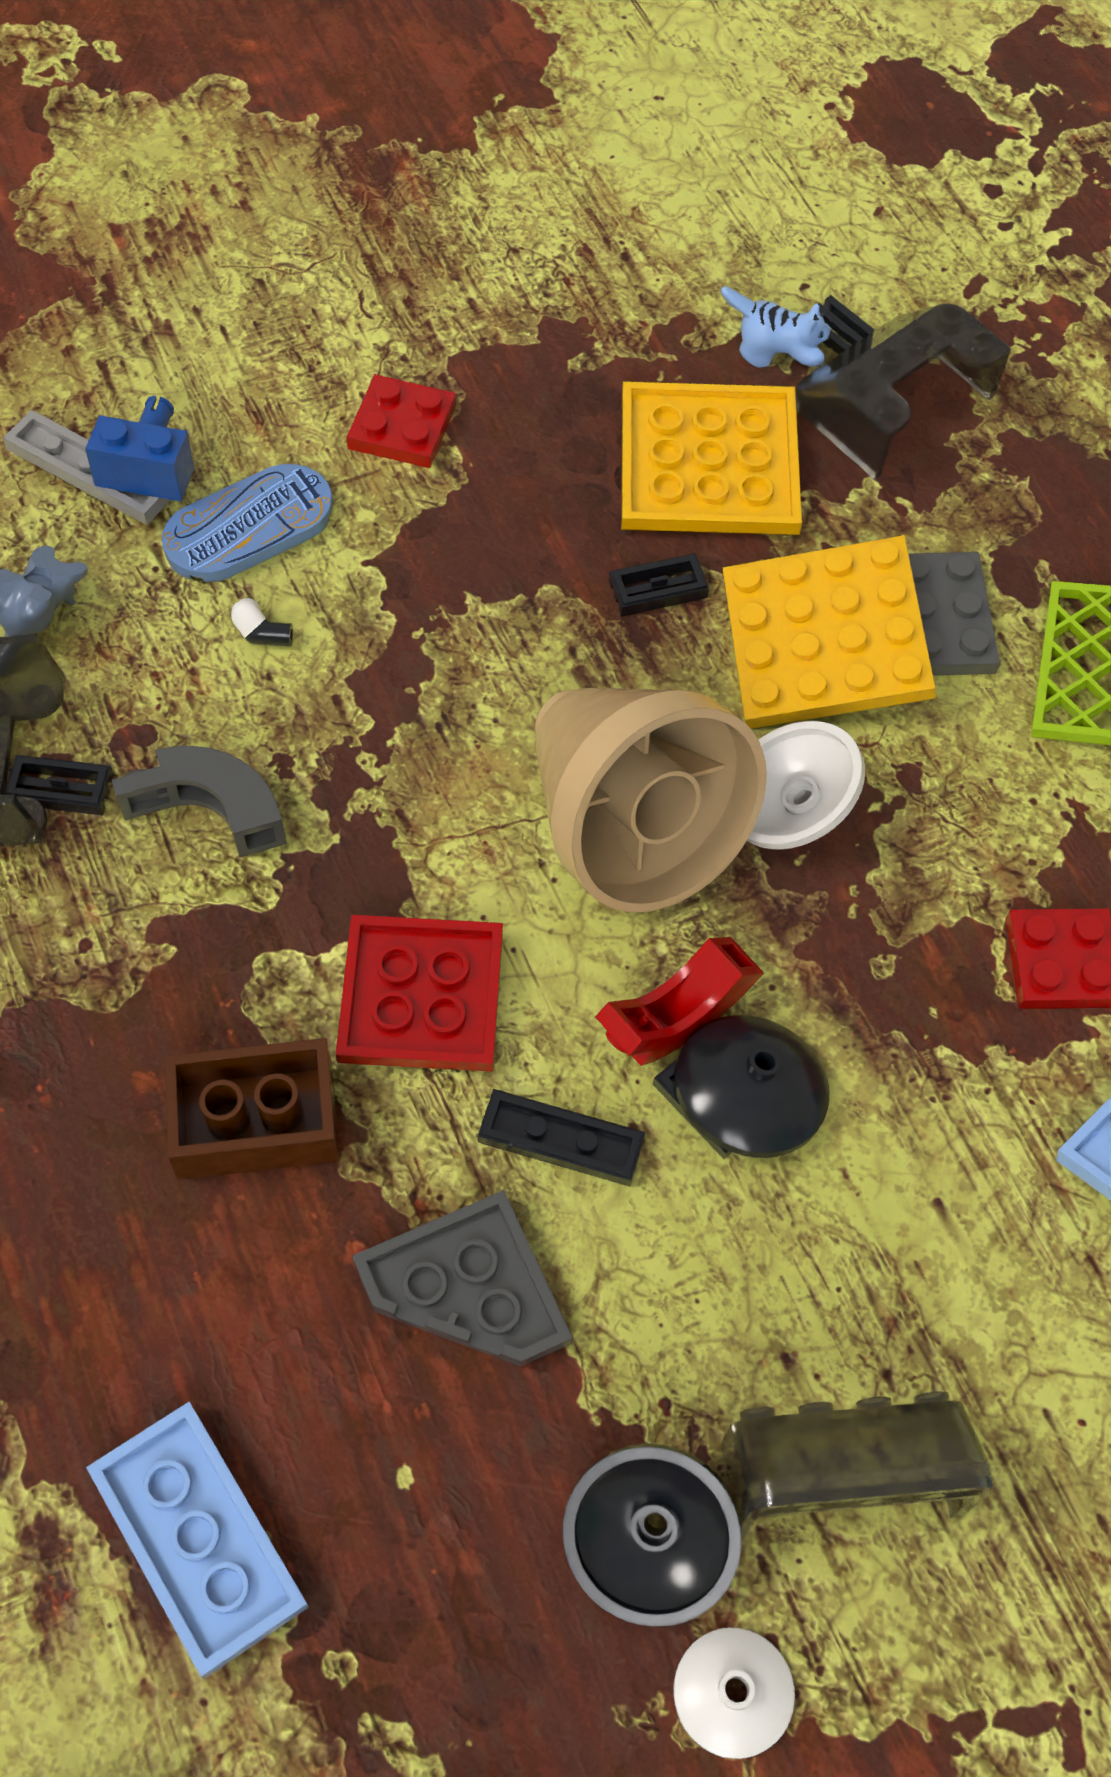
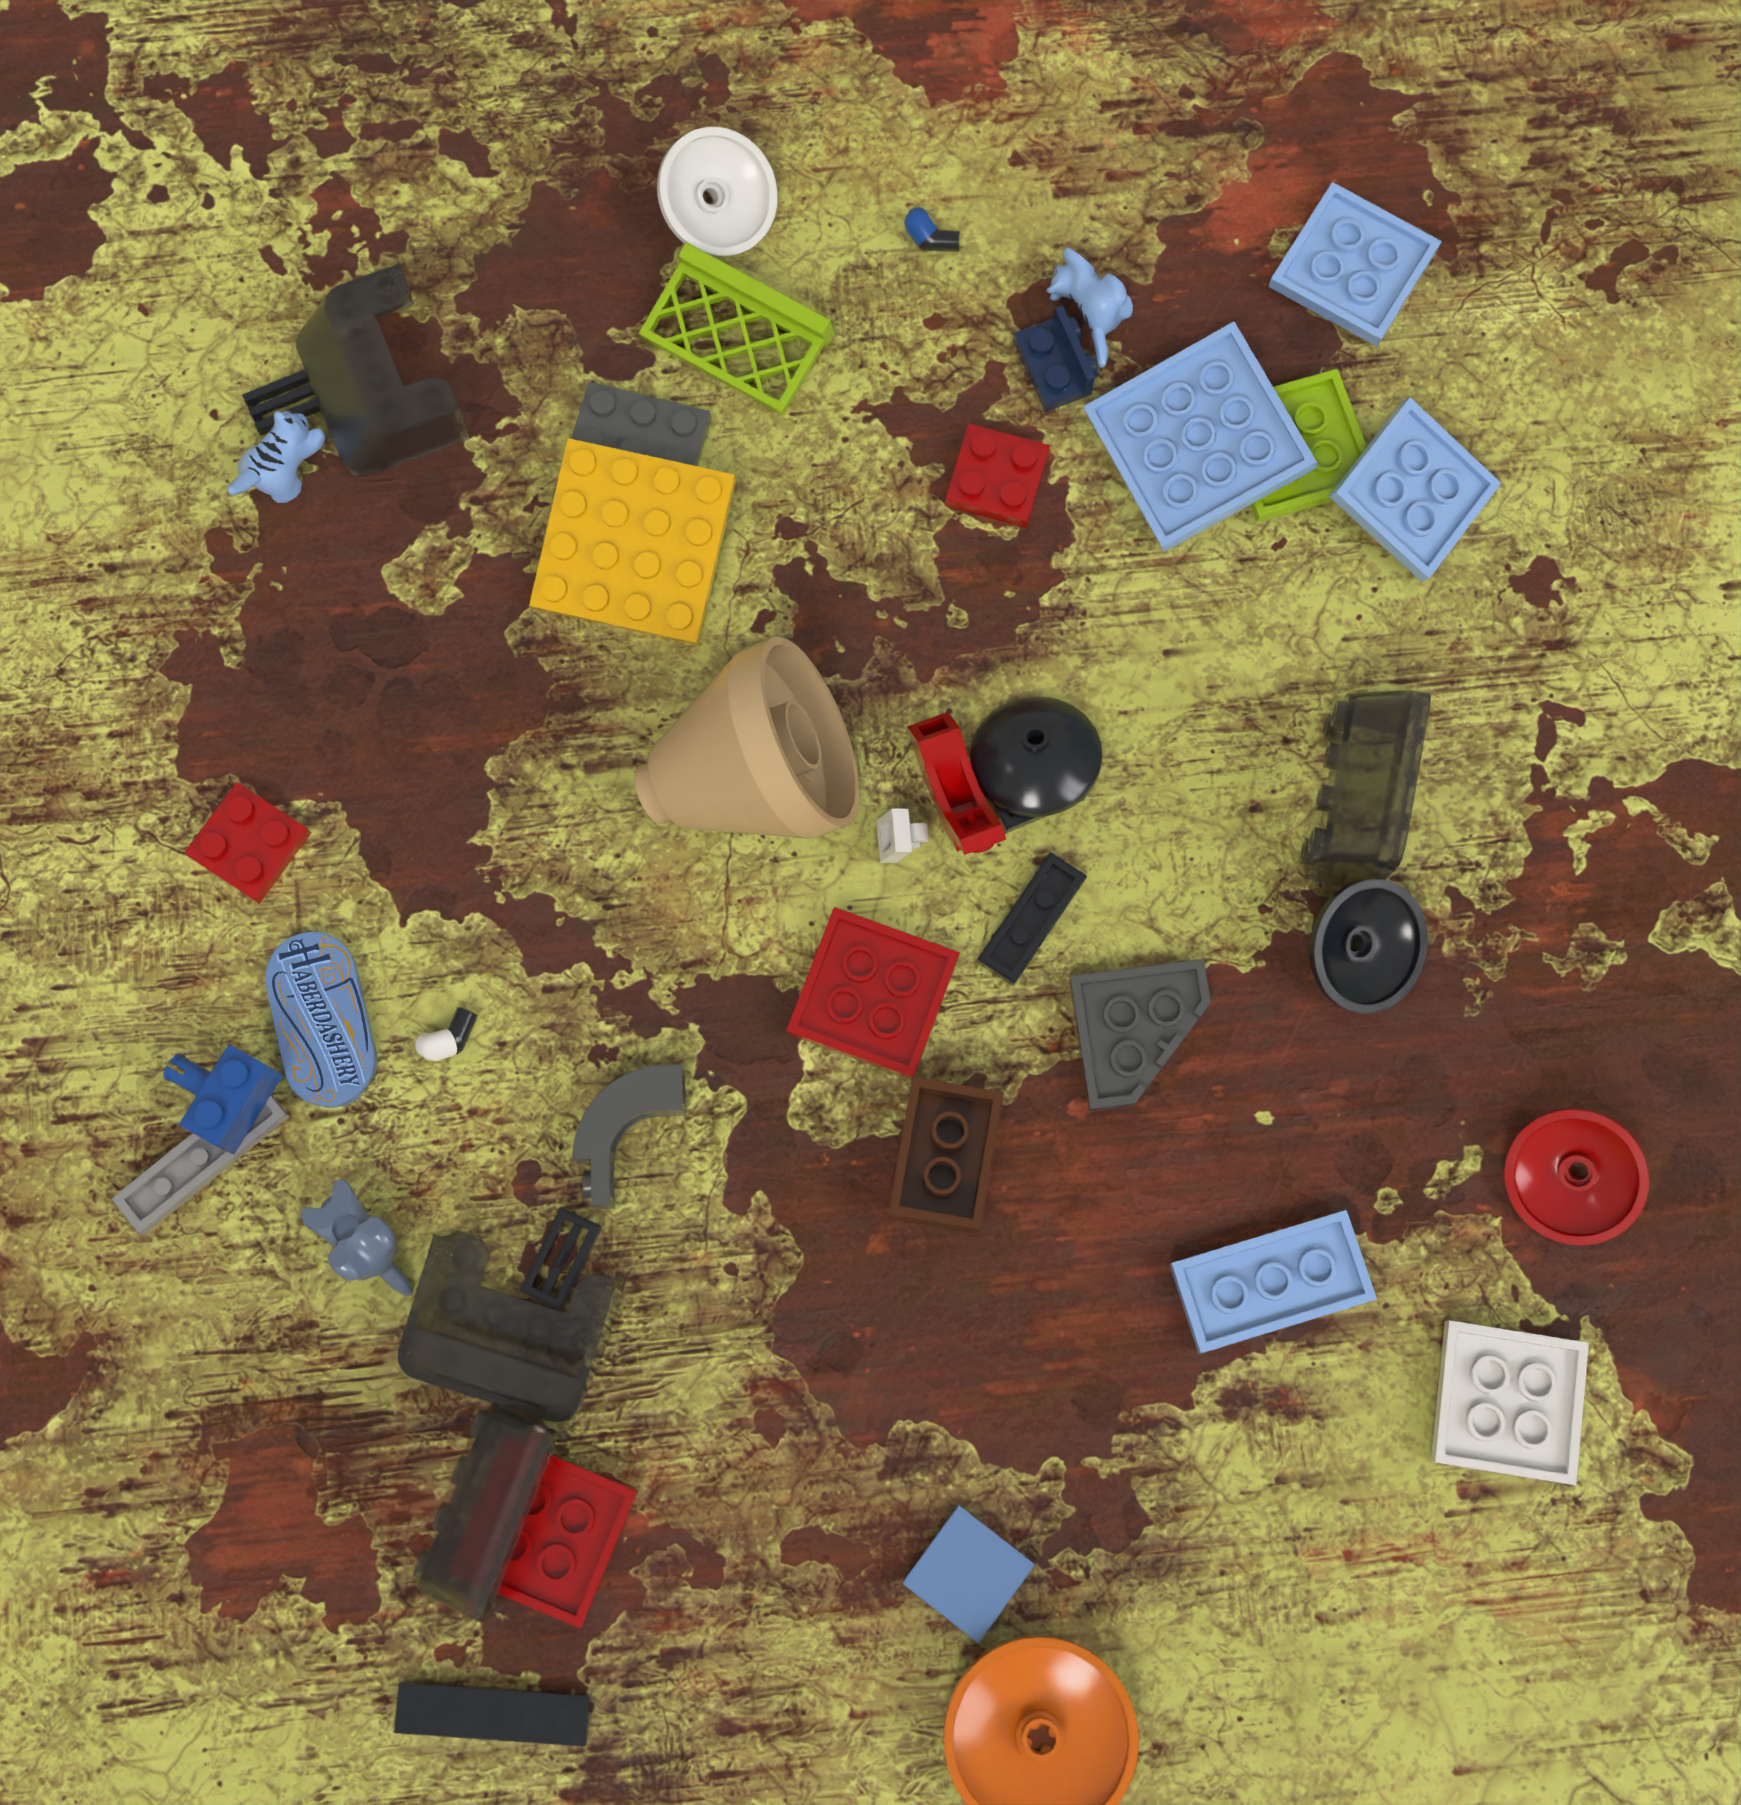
camera: 70 degrees left, 15 degrees up
black tile [608,553,709,617] -> none
yellow plate [621,382,802,535] -> none
white dish [673,1628,795,1759] -> none
white dish [747,721,865,849] -> none
none -> white tile [876,809,929,863]

